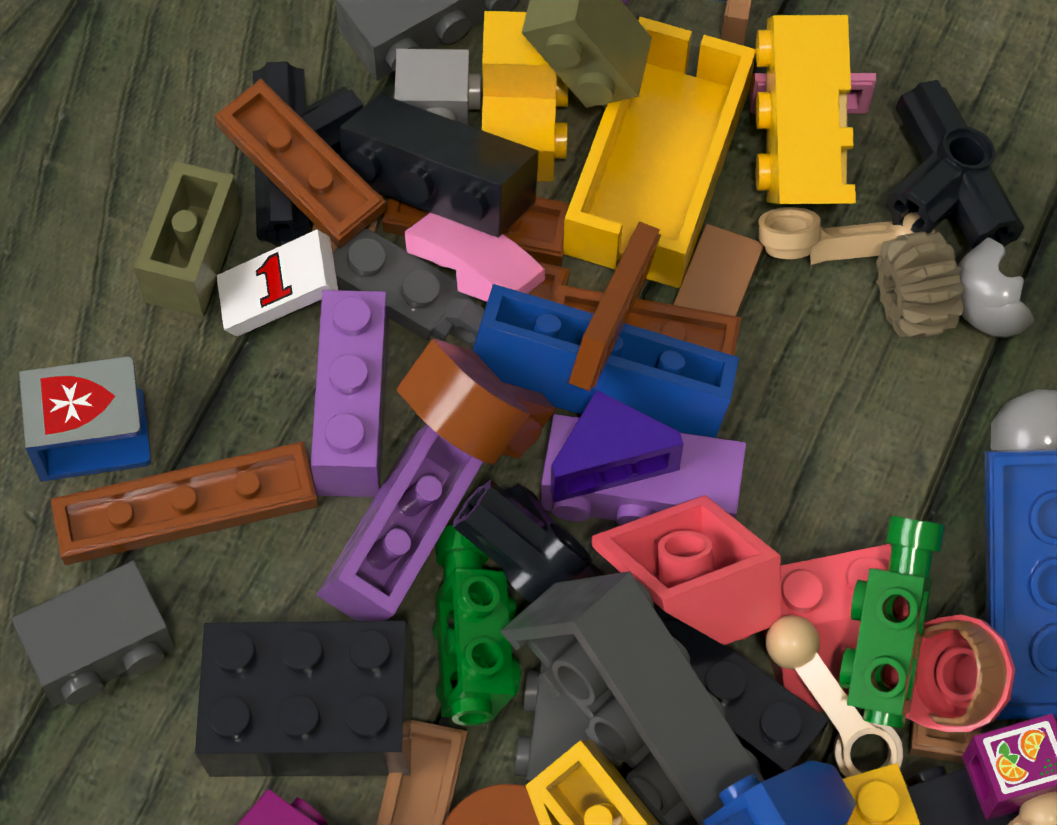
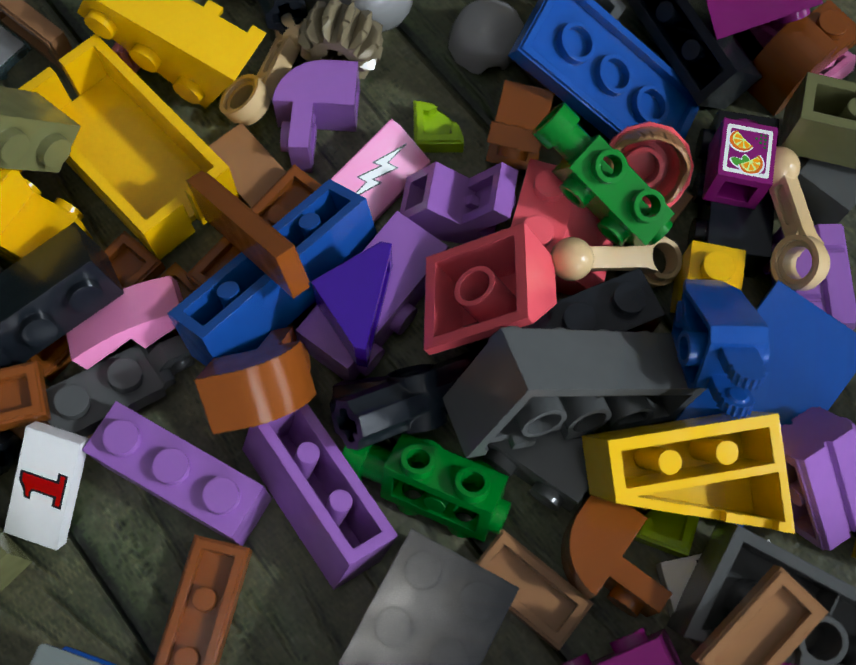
camera: 65 degrees left, 5 degrees up
none -> medium lavender brick [272,60,360,173]
none -> bright pink slope [331,119,431,223]
none -> medium lavender brick [400,161,518,244]
none -> lime tile [413,101,464,153]
none -> dark orange brick [486,80,555,170]

